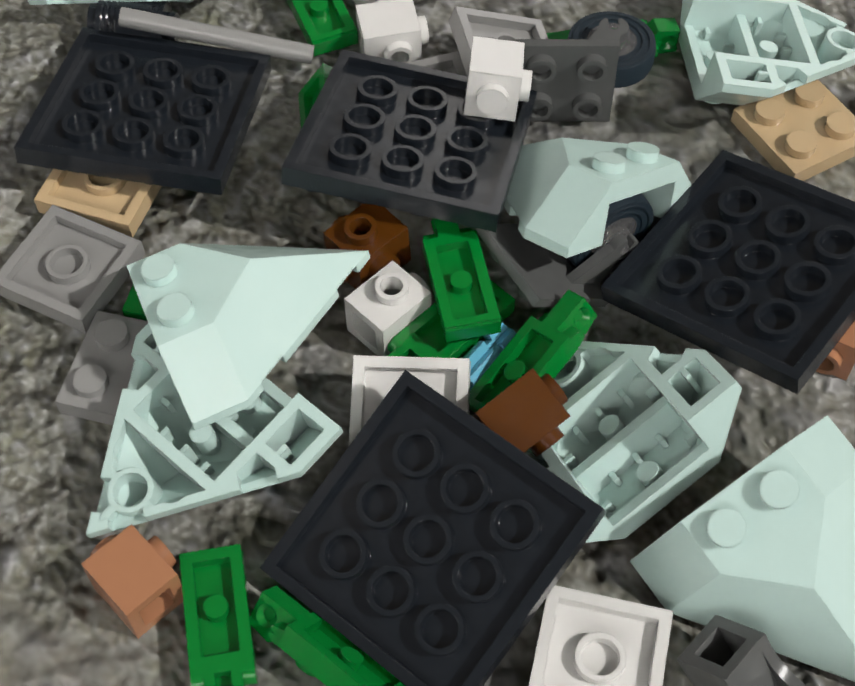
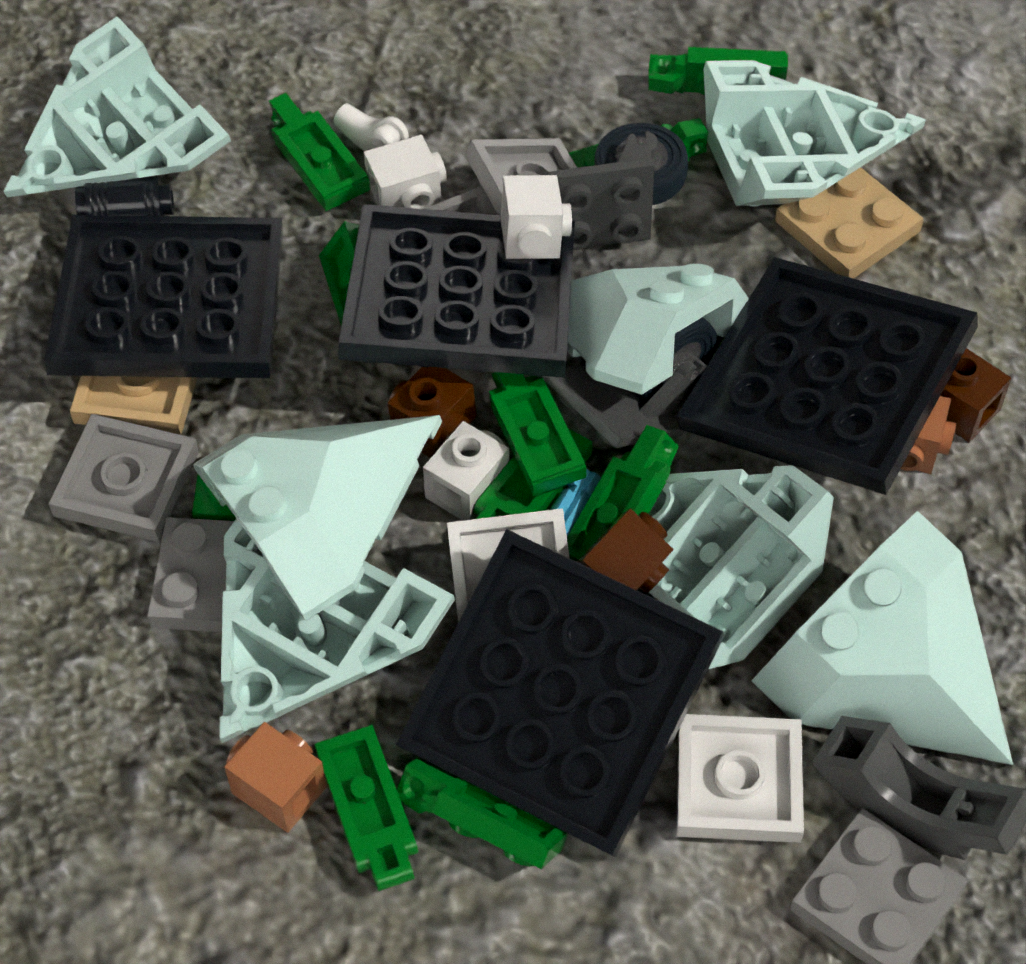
camera: 10 degrees left, 0 degrees up
light grey bar [118,7,315,64] -> none

